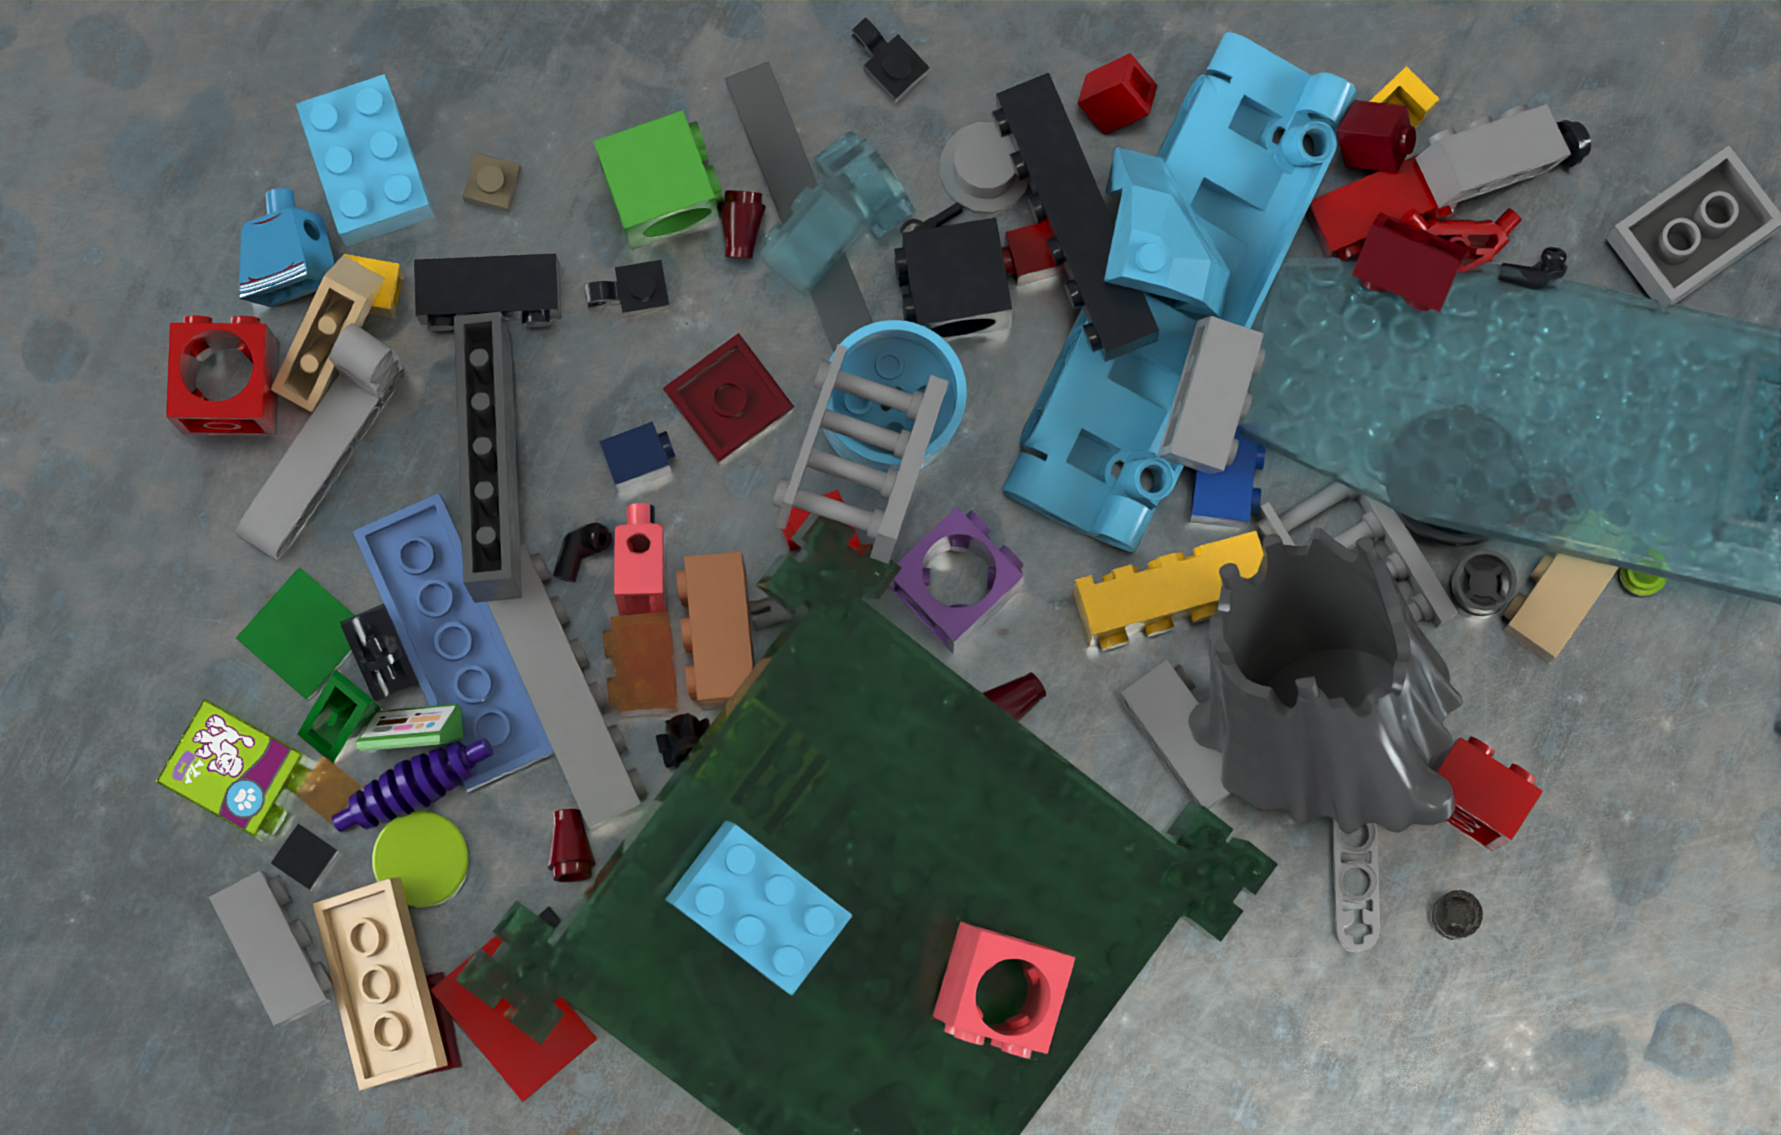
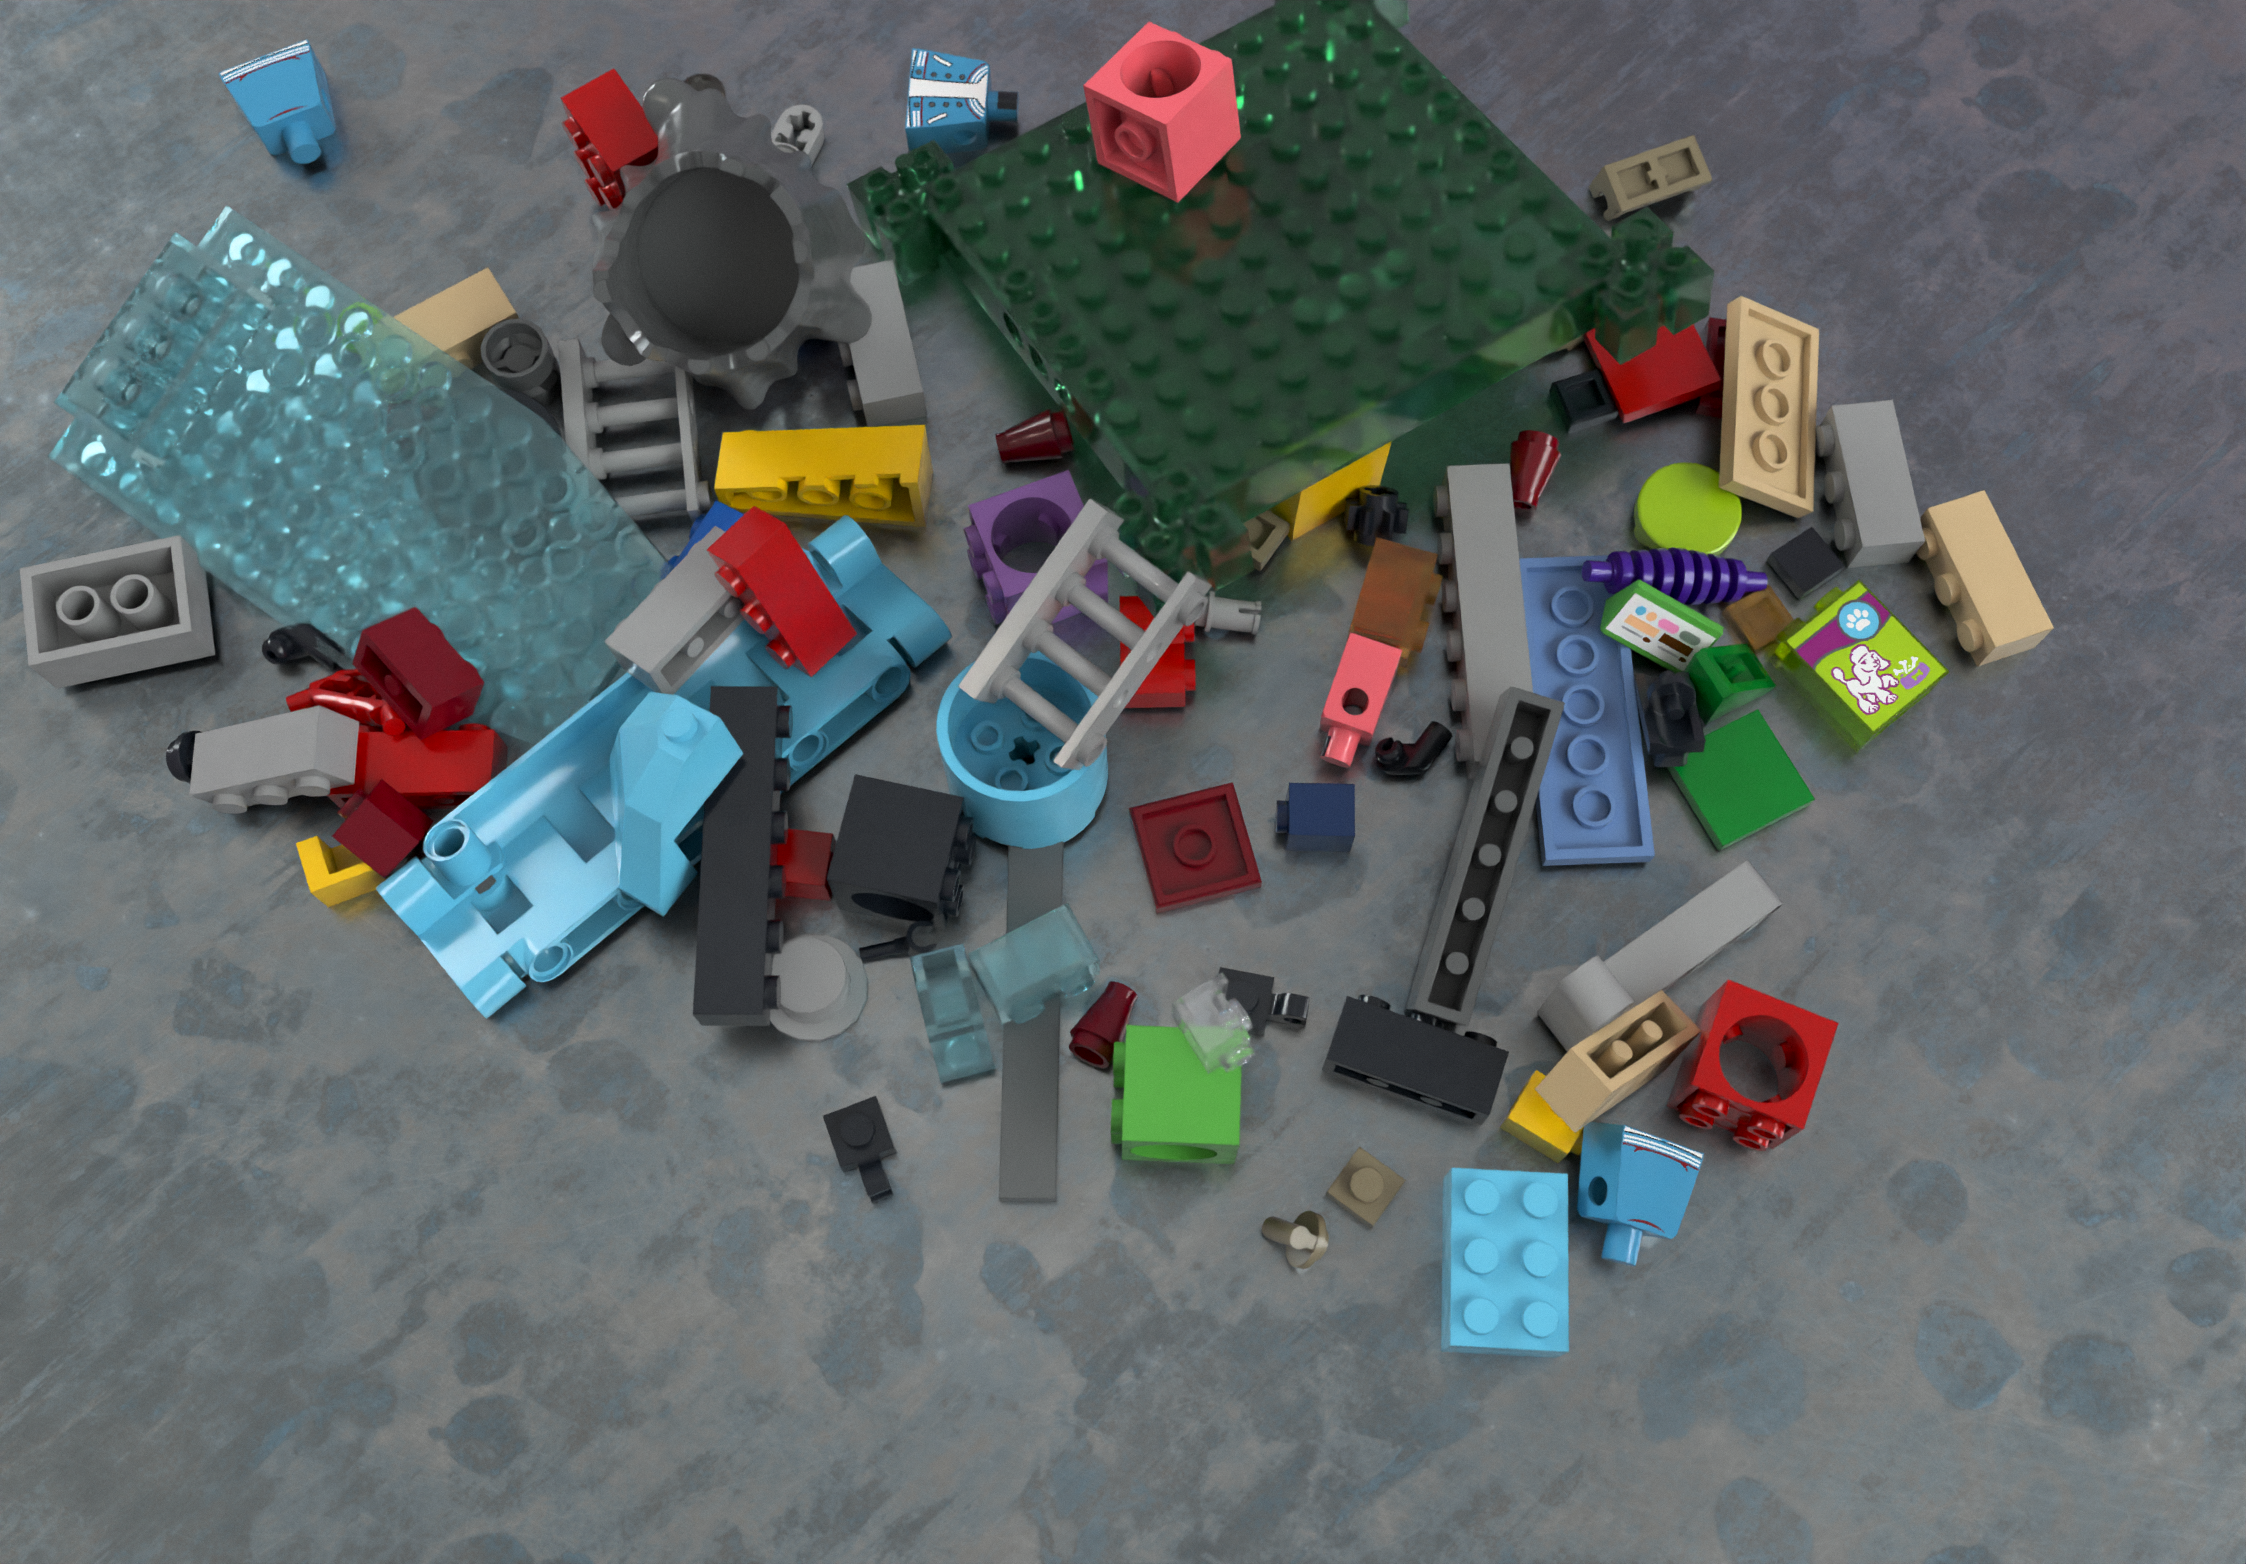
camera: 160 degrees left, 10 degrees down
medium azure brick [665,820,853,996] -> none
nougat brick [676,551,758,711] -> none
red panel [1077,53,1158,134] -> none
none -> red brick [706,506,857,677]
none -> dark azure torso [905,48,1019,157]
none -> clear brick [1171,973,1255,1074]
none -> dark tan plate [1262,1211,1329,1269]
none -> tan brick [1916,490,2054,667]

